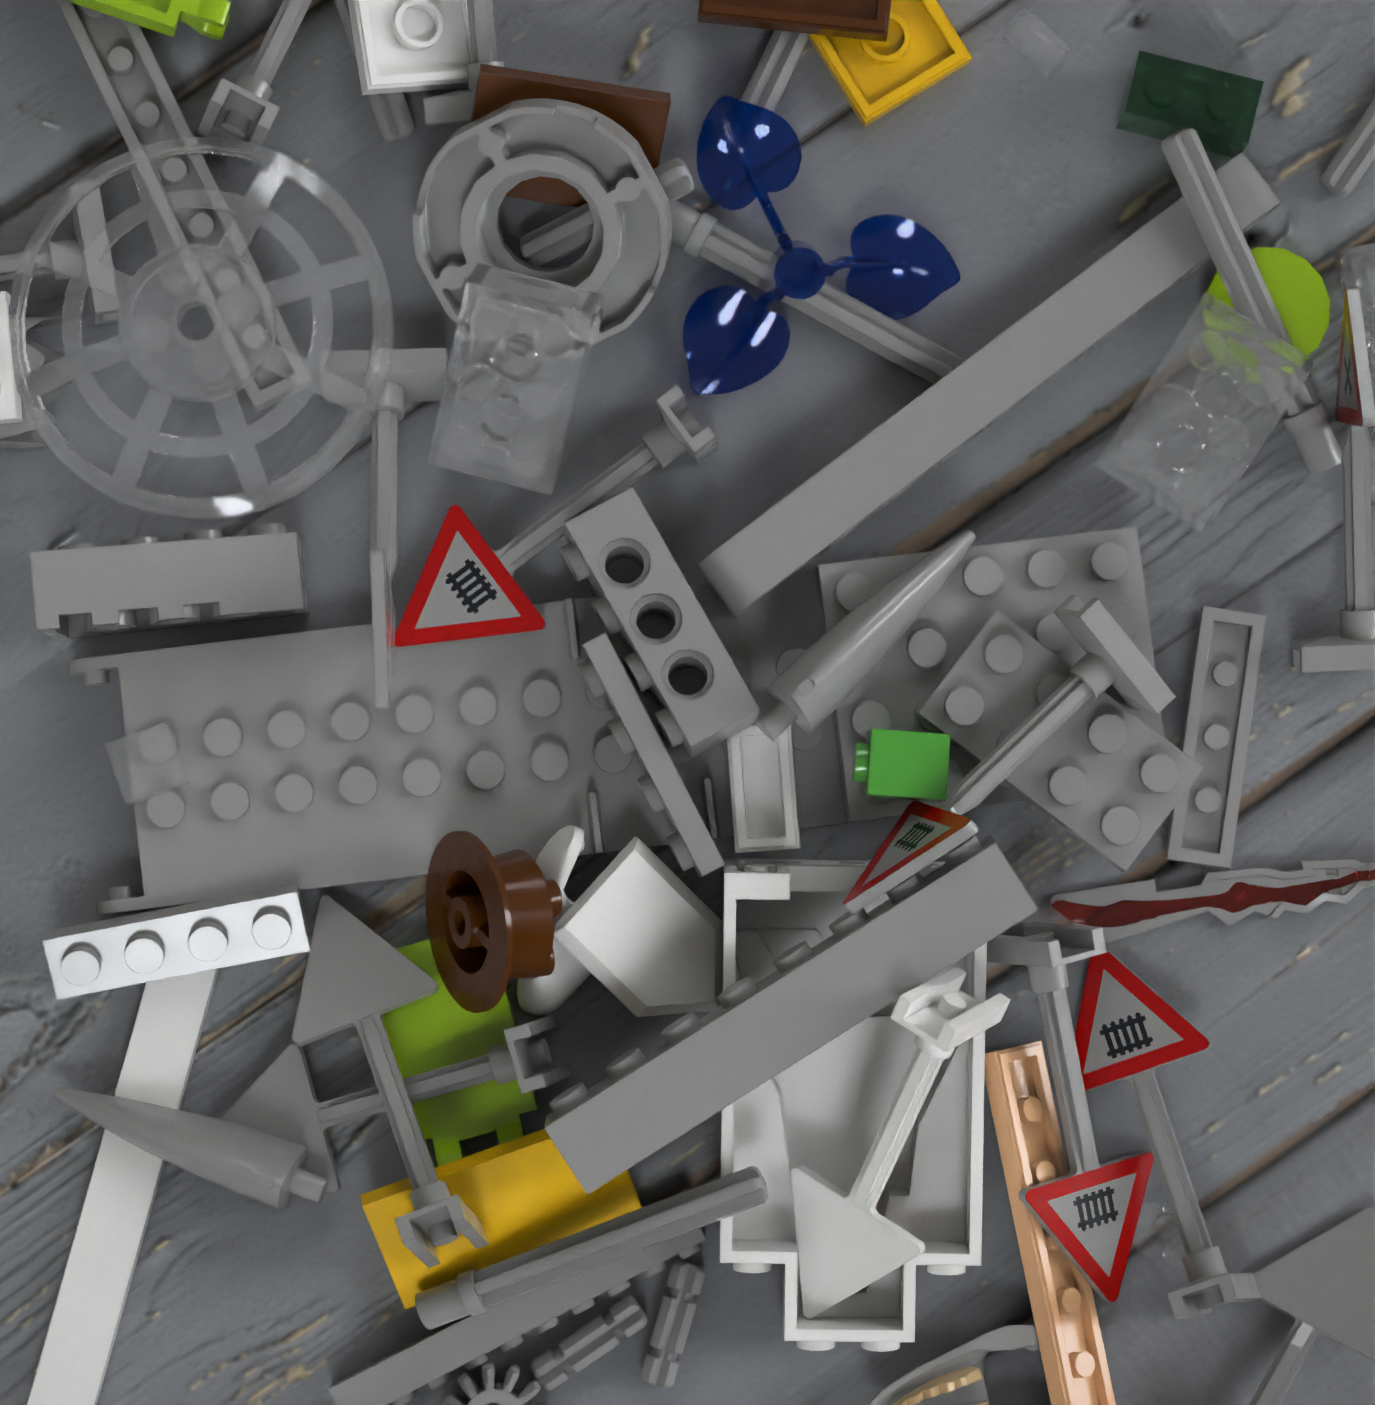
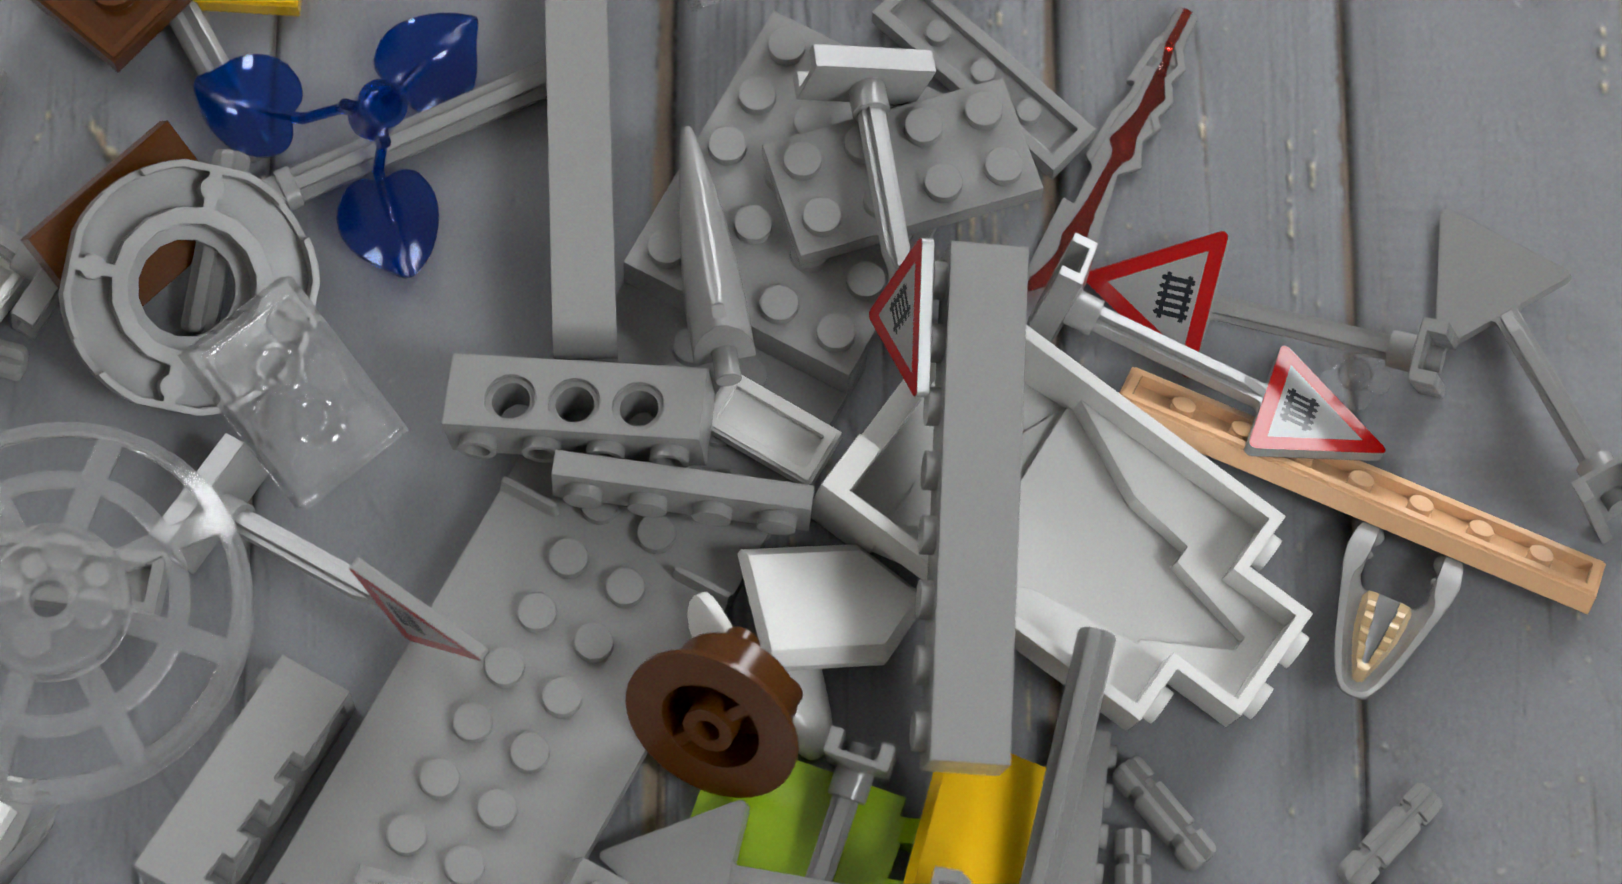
camera: 60 degrees left, 15 degrees down
light grey piece [394,385,718,648] -> none
white piece [791,966,1011,1319] -> none
bright green brick [852,728,951,803] -> none

